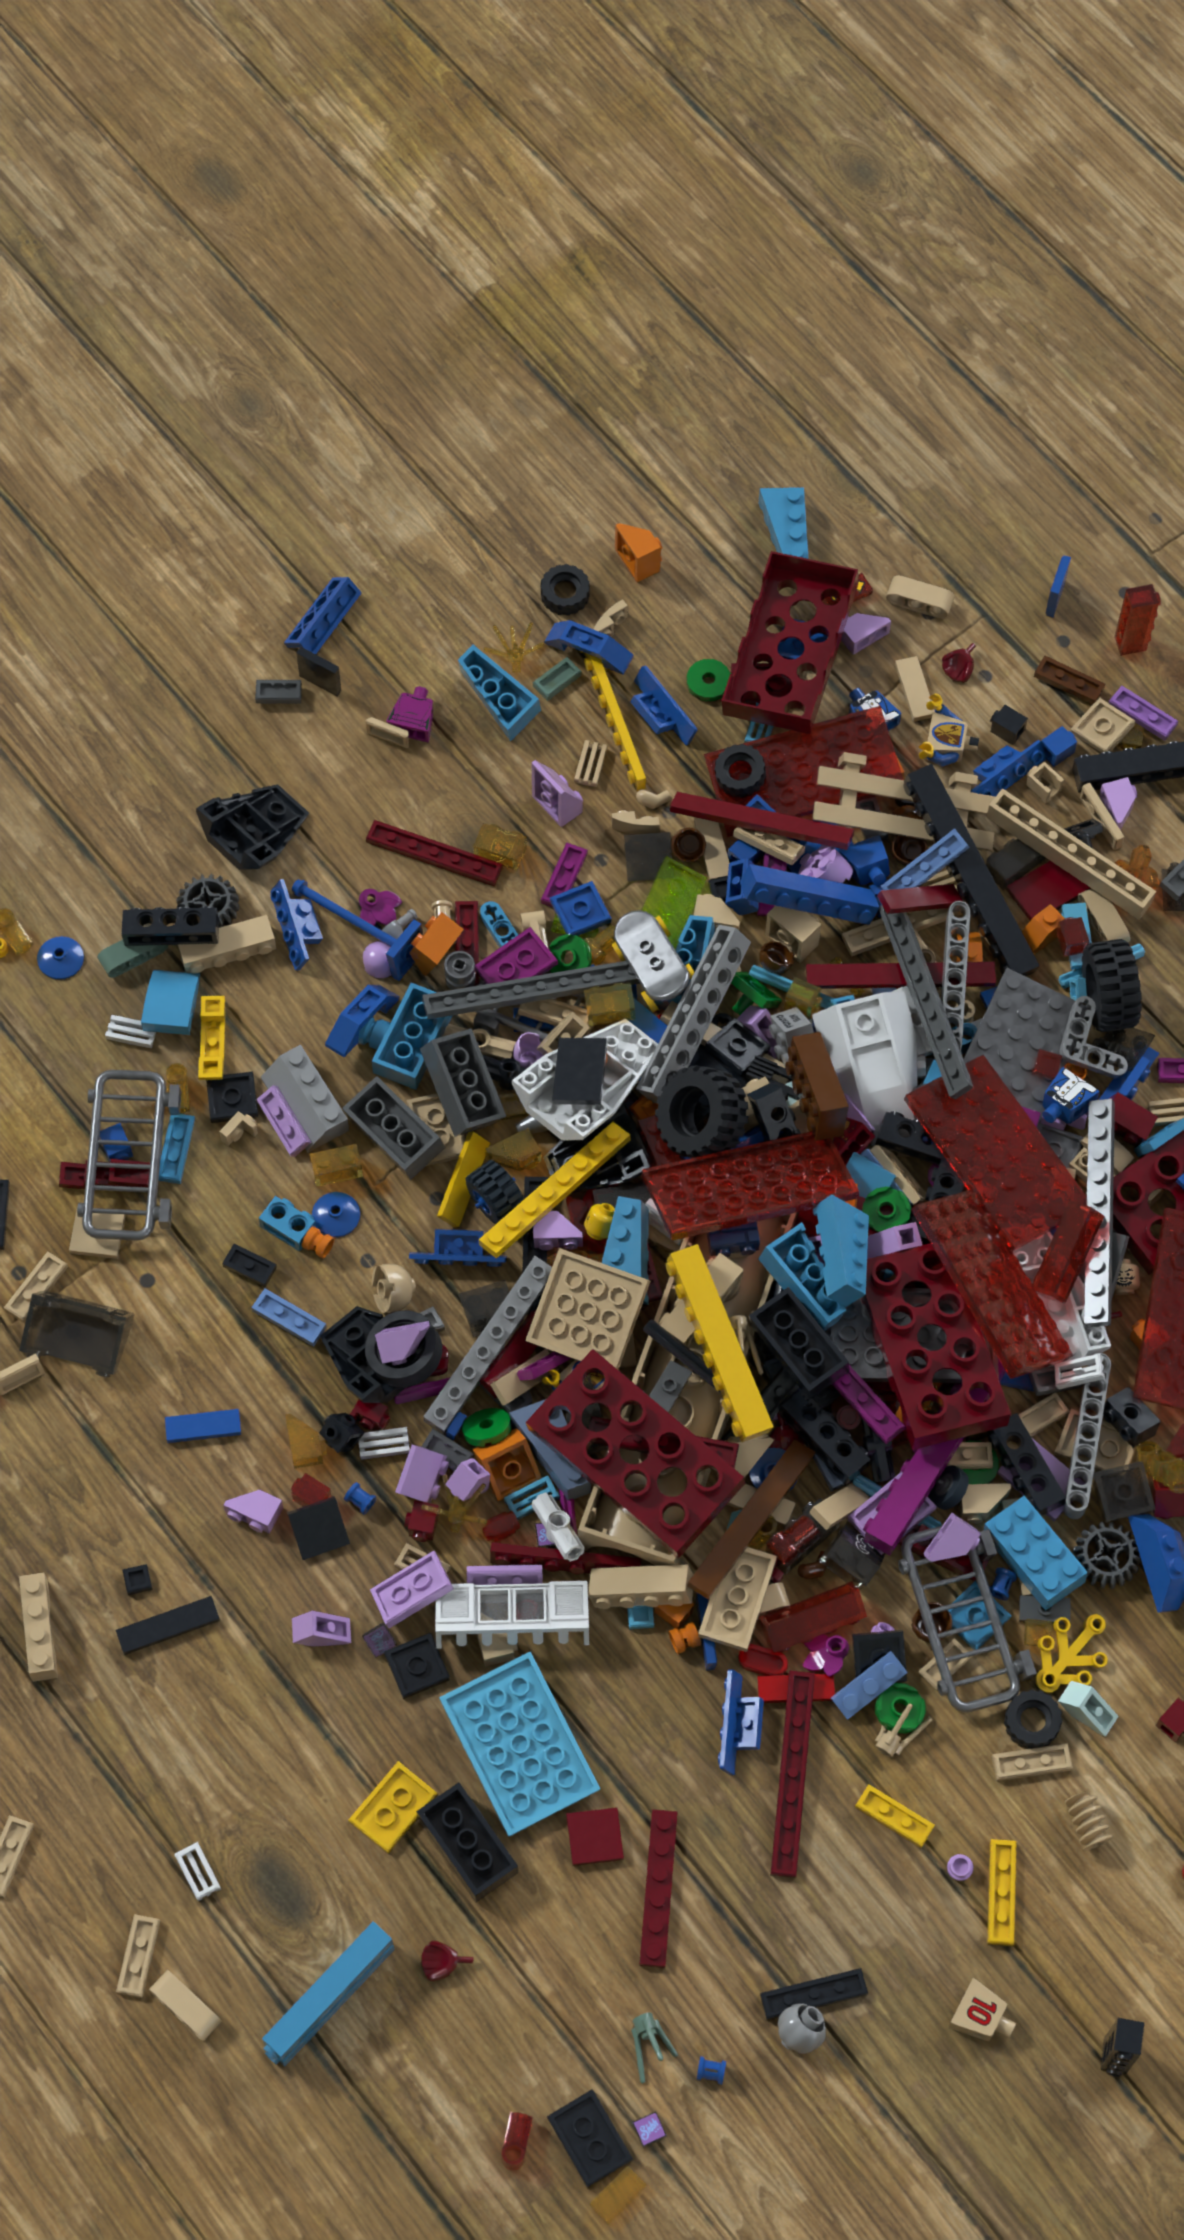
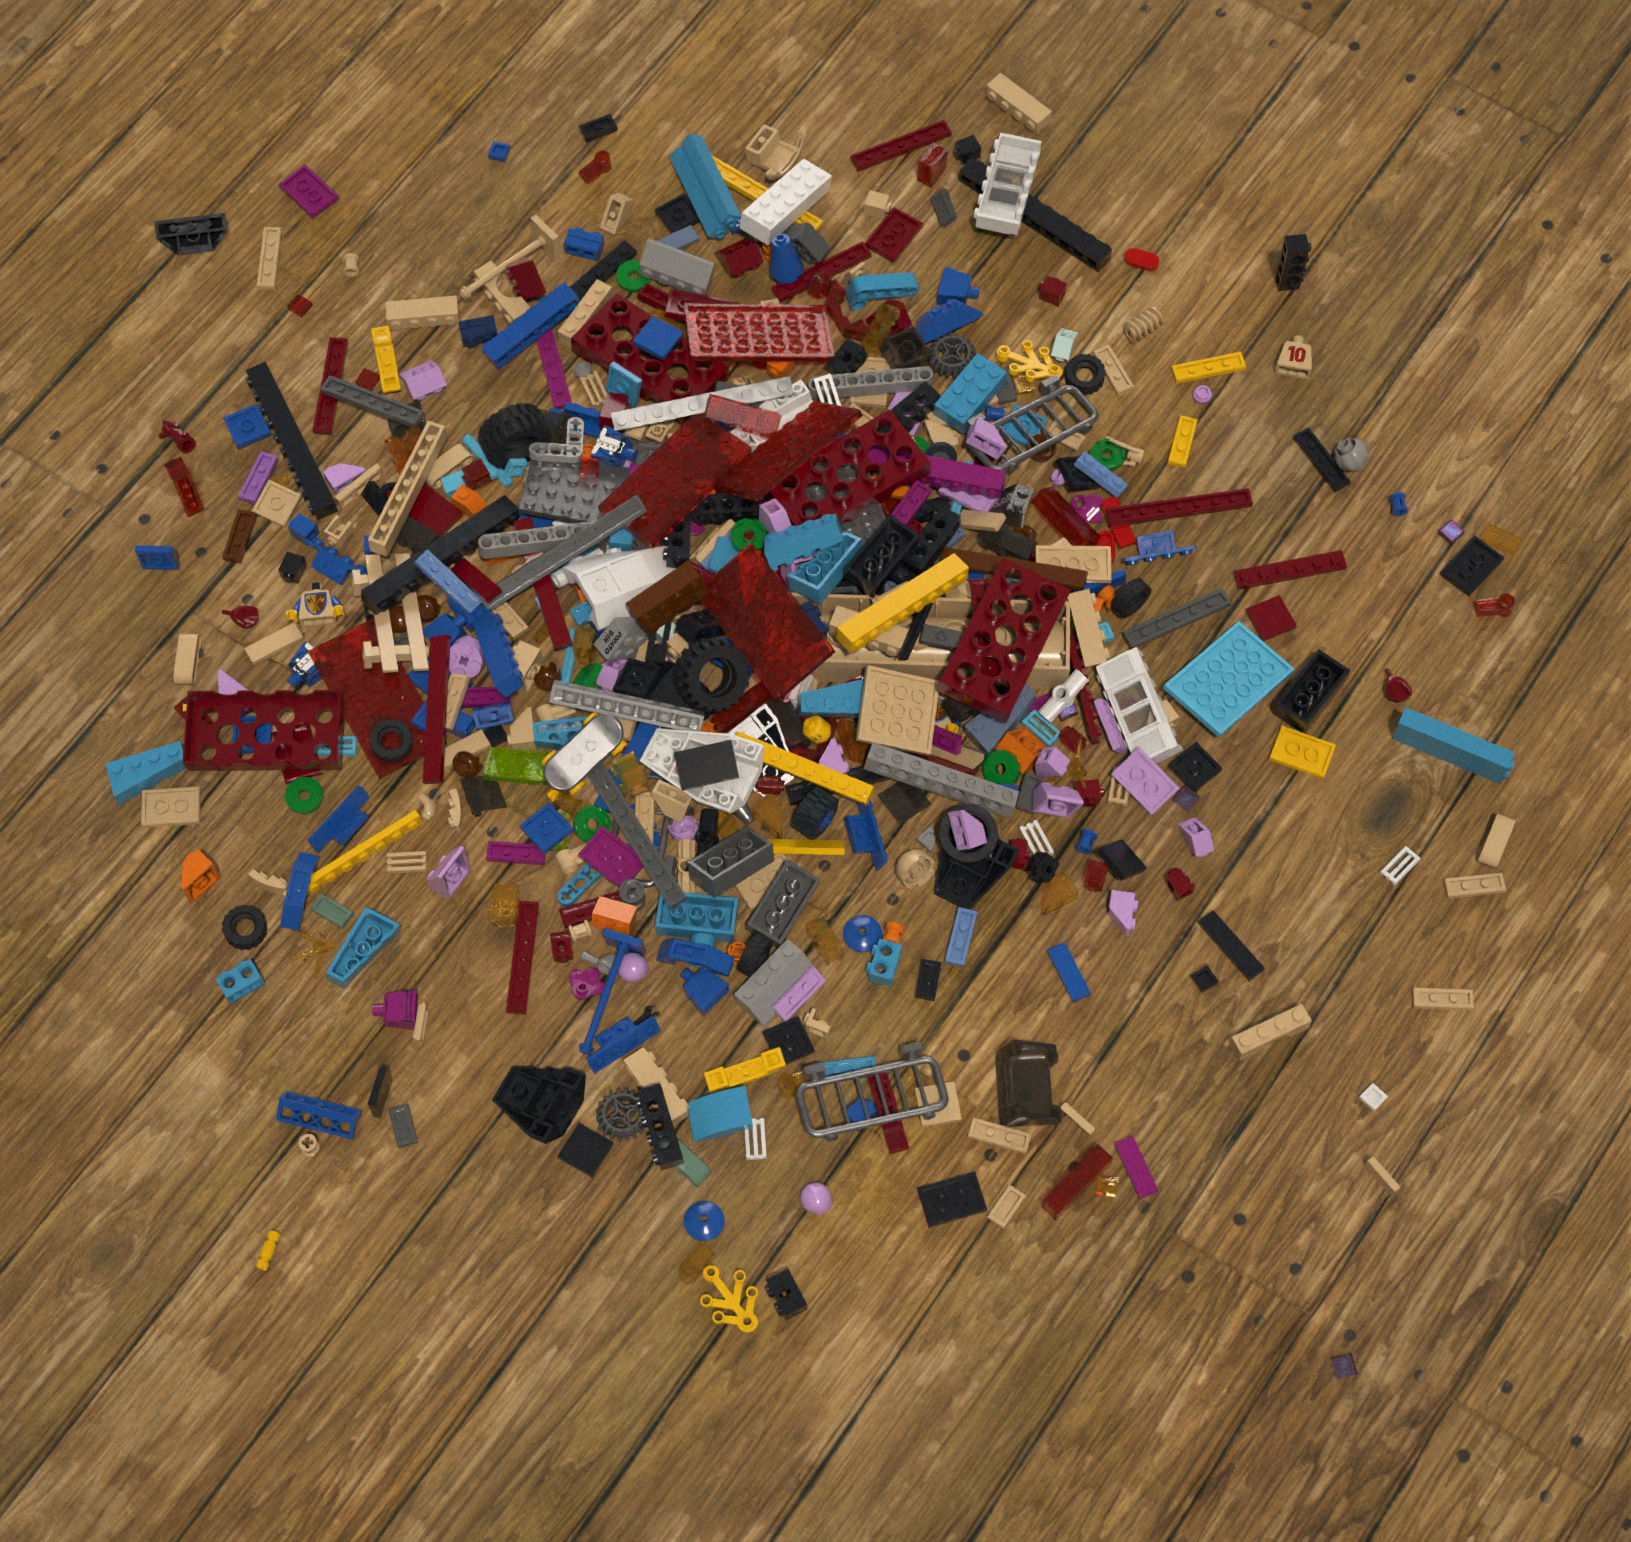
camera: 105 degrees left, 0 degrees up
sand green plant [631,2012,678,2084] -> none
clear red piece [766,1515,818,1565] -> none
none -> tan tile [141,786,201,828]
none -> dark azure brick [216,959,265,1004]
none -> yellow axle [256,1230,280,1271]
none -> tan bush [298,1134,320,1157]
none -> dark red brick [550,931,574,963]
none -> black tile [557,1123,614,1178]
none -> black hand [633,1006,660,1026]
none -> blue torso [681,968,729,1017]
none -> orange wheel [728,942,746,967]
none -> black tyre [737,933,773,977]
none -> clear red brick [757,775,785,795]
none -> lavender hair [800,1182,833,1215]
none -> black tyre [1111,577,1152,618]
none -> dark grey plate [1123,588,1231,649]
none -> dark red brick [1165,868,1195,901]

